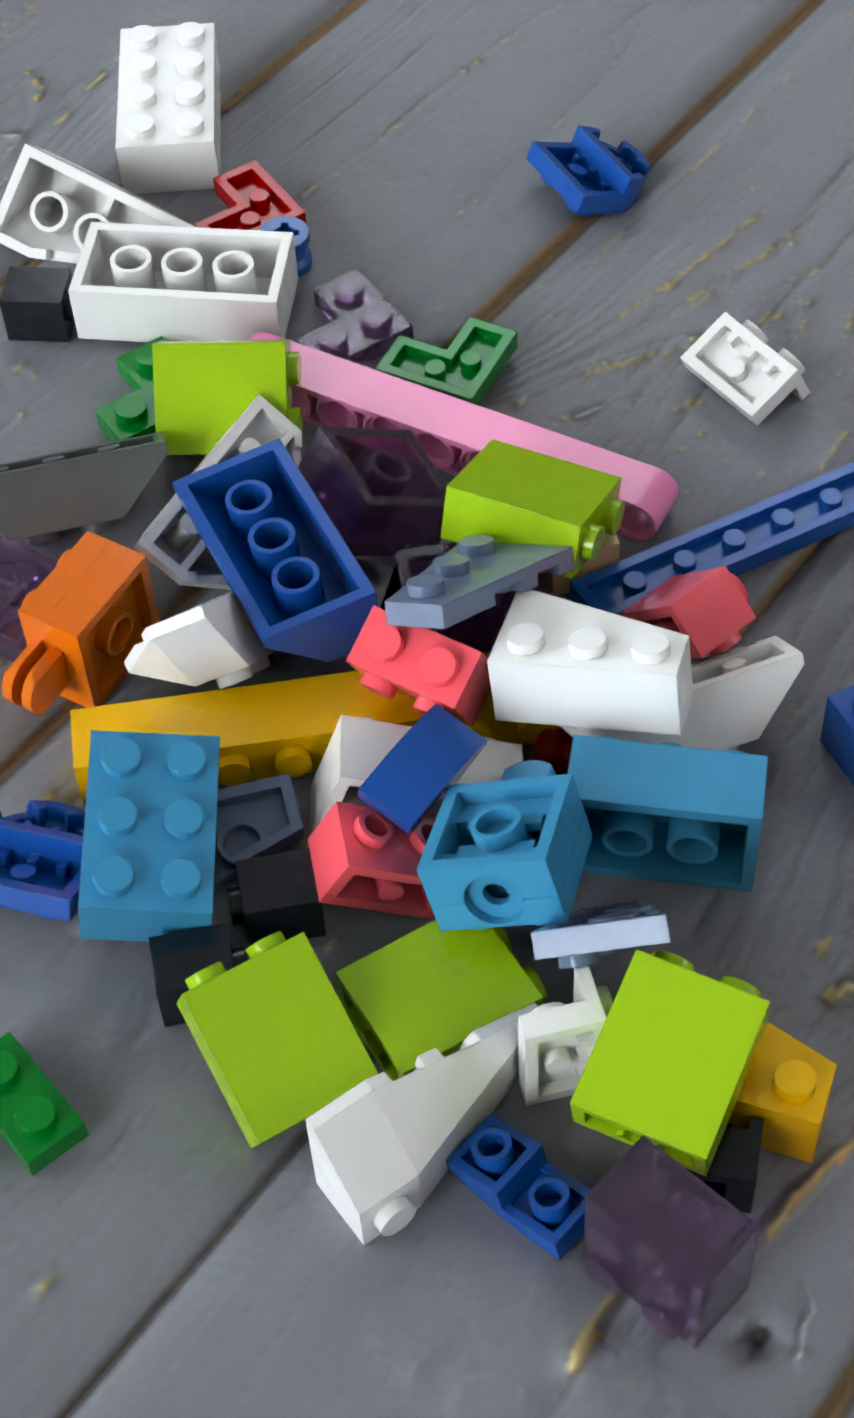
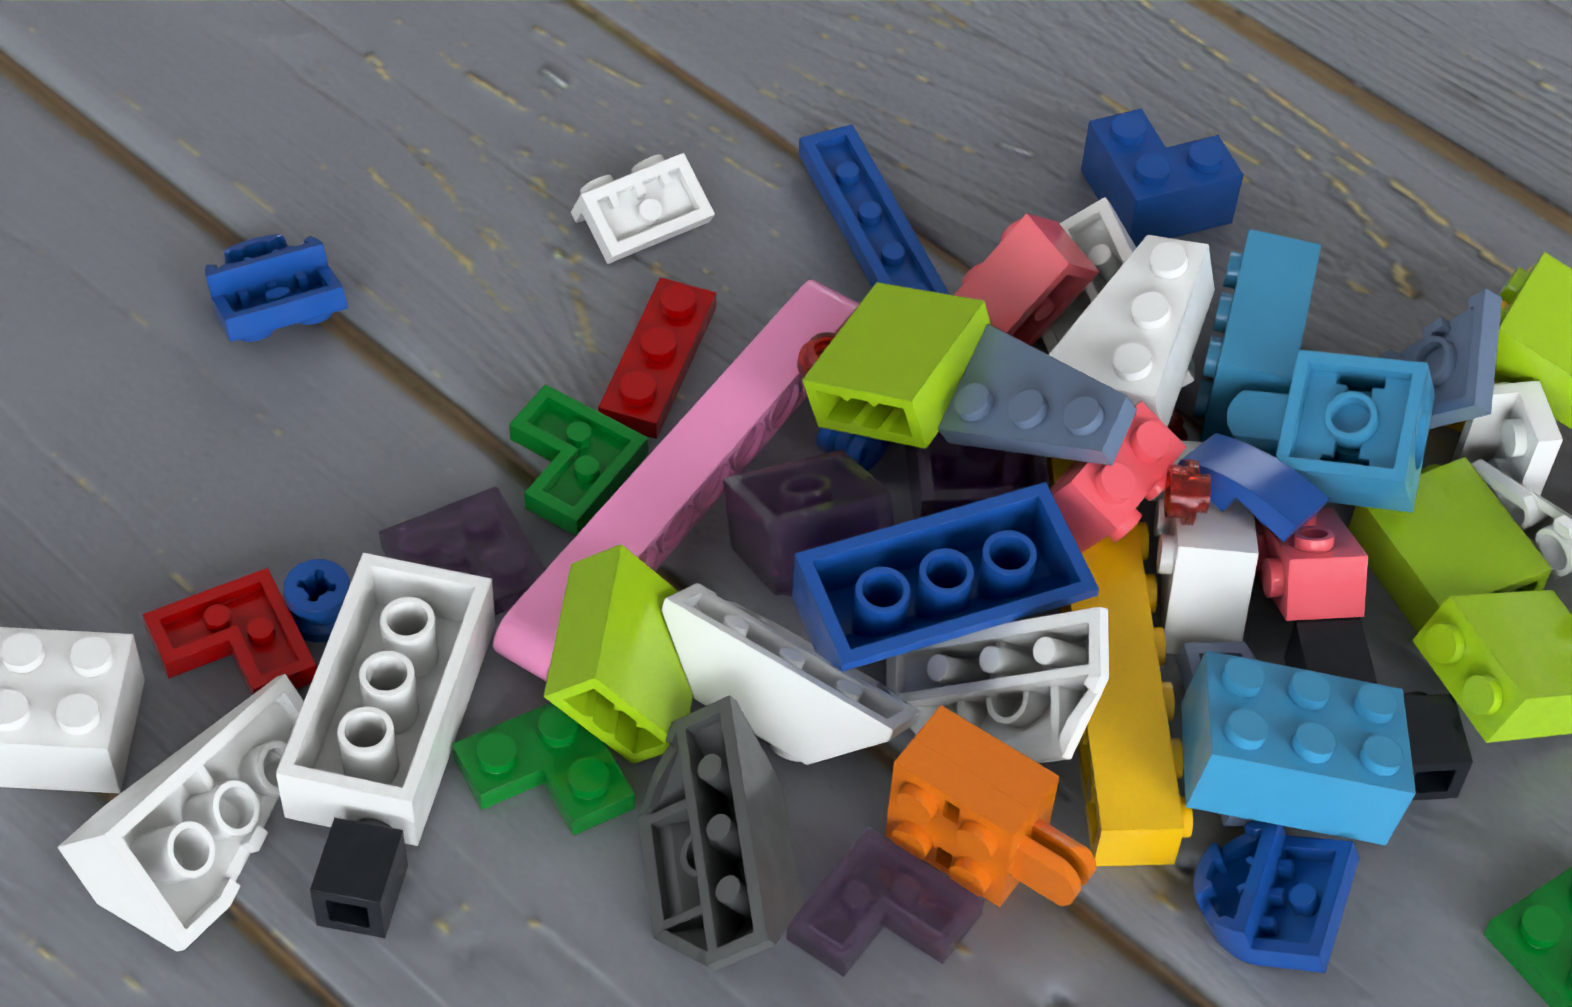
camera: 90 degrees left, 0 degrees up
none -> red plate [598,277,716,439]
none -> clear red plate [1164,459,1211,526]

